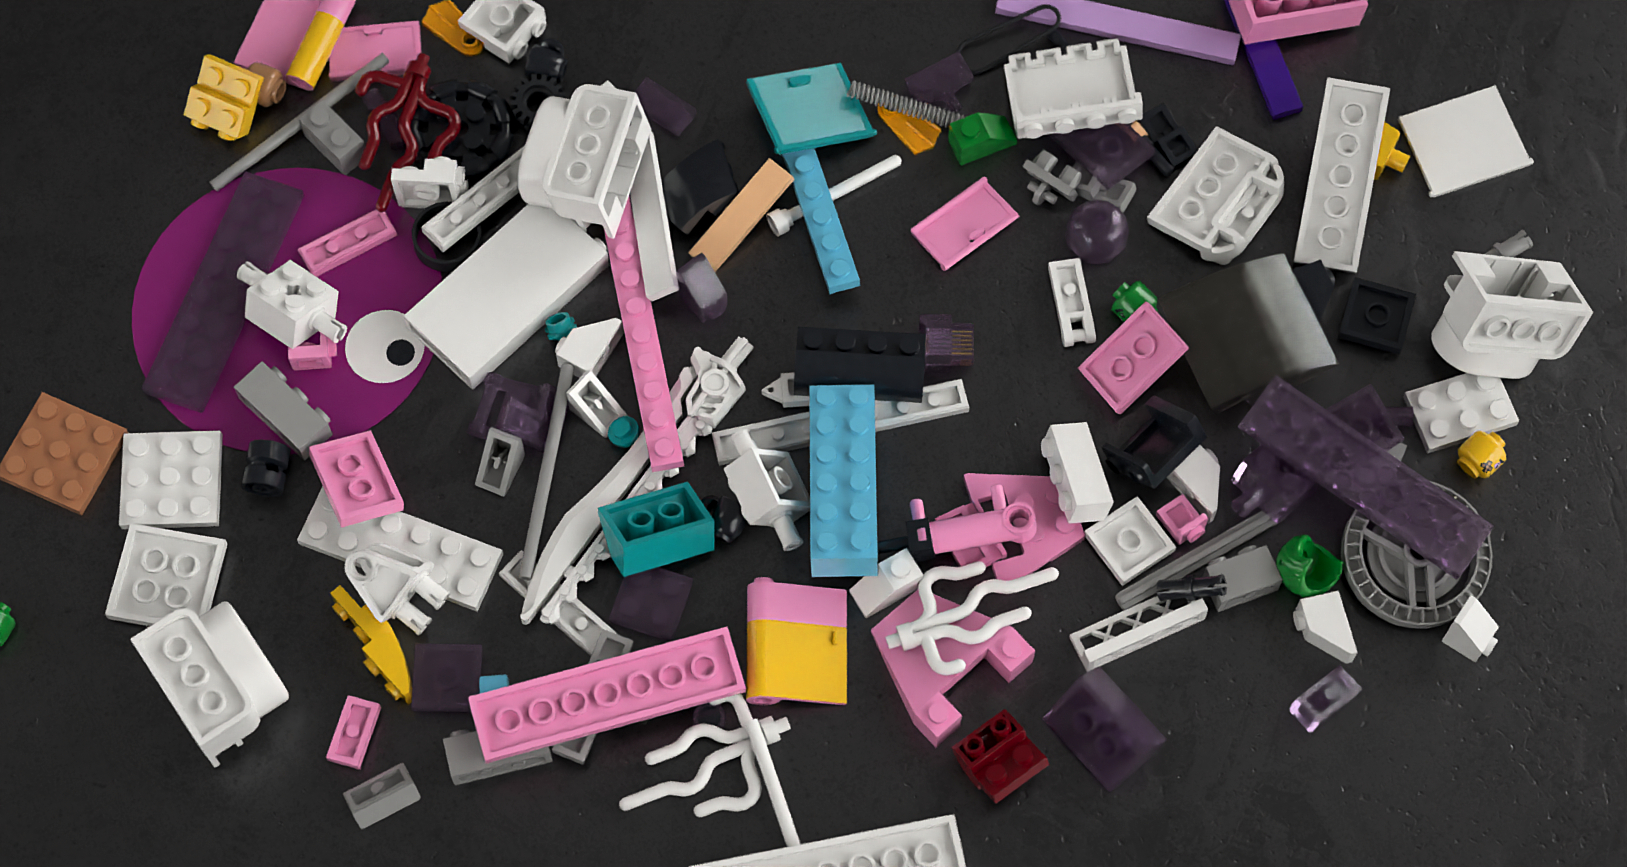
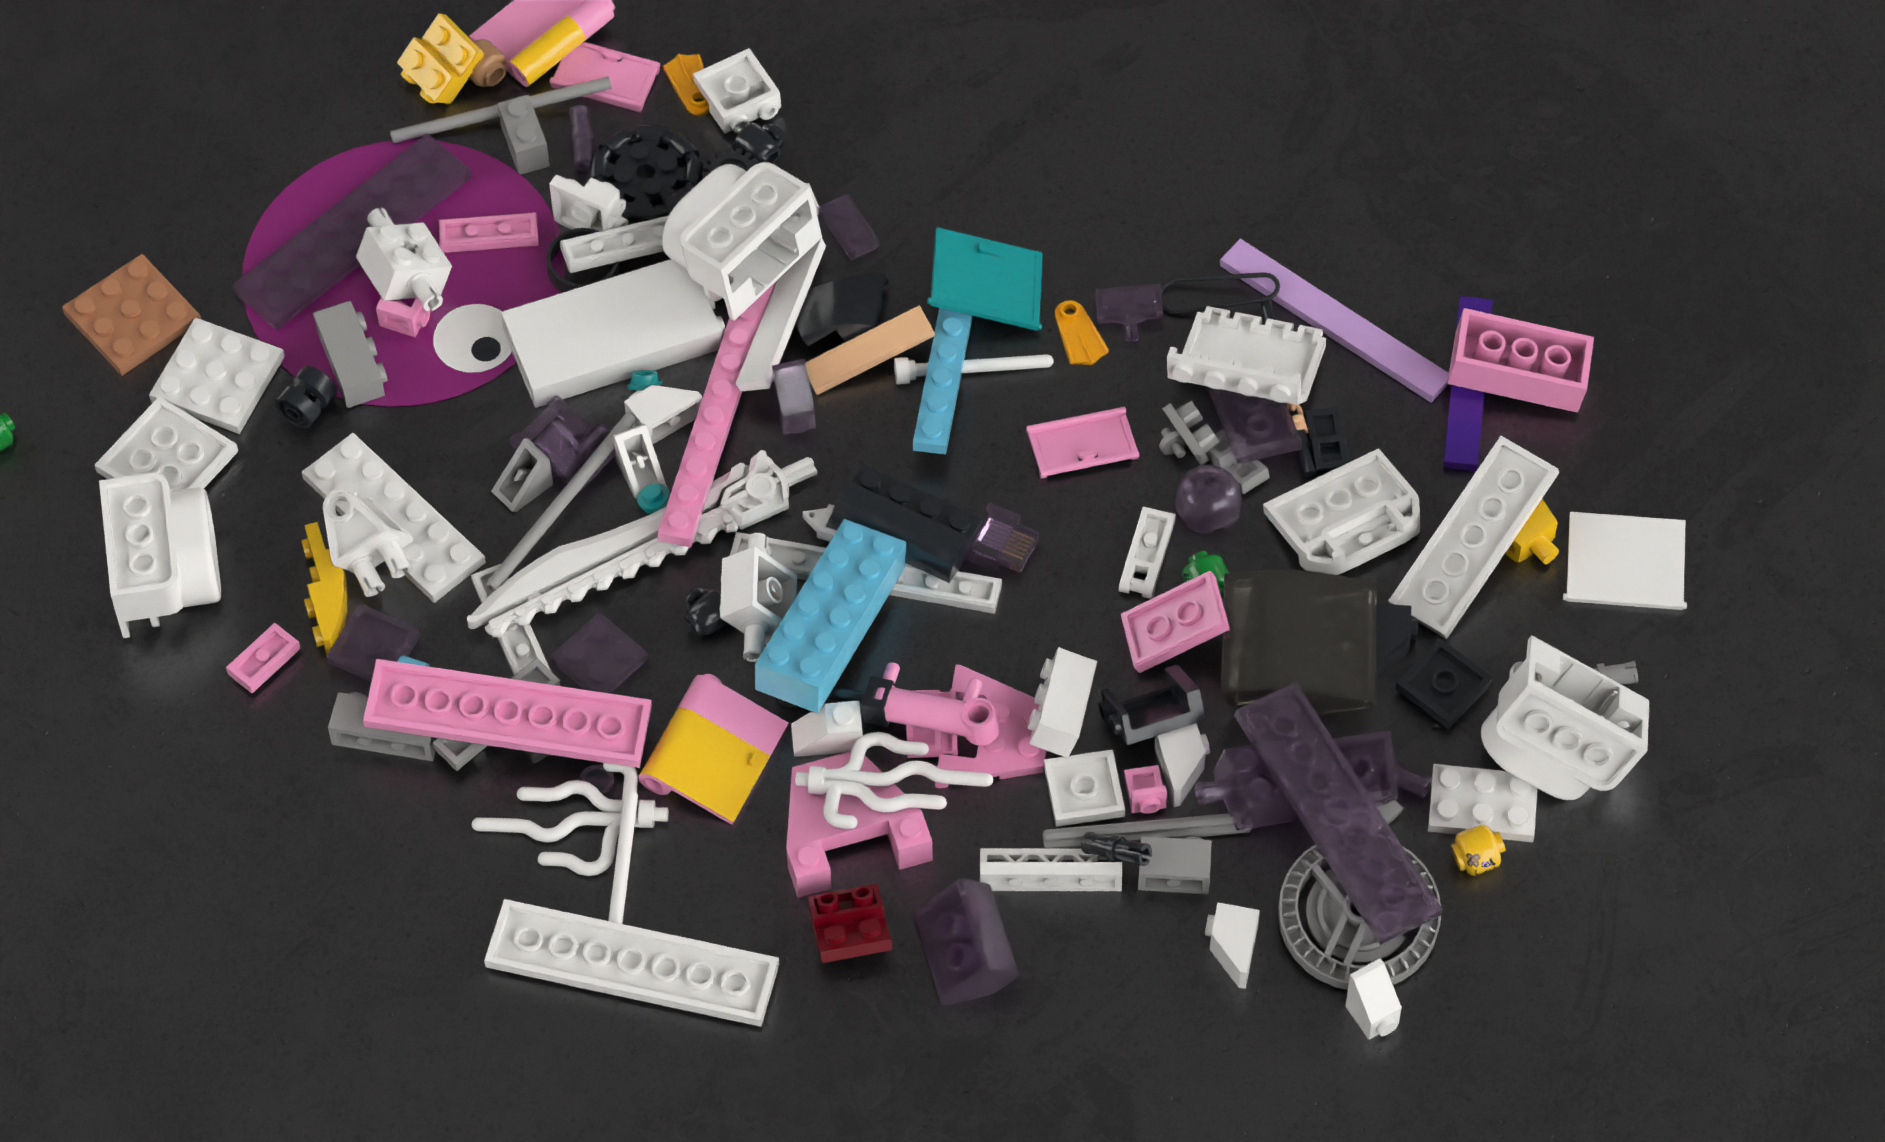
camera: 25 degrees right, 10 degrees down
bright pink plate [309,430,404,527] -> none
light grey slope [343,763,421,829] -> none
dark red plant [355,53,461,212] -> none
teal slope [598,482,714,577] -> none
light grey piece [847,80,967,128] -> none
green slope [948,112,1017,166] -> none
green piece [1276,534,1343,598] -> none
clear purple slope [1289,665,1363,733] -> none

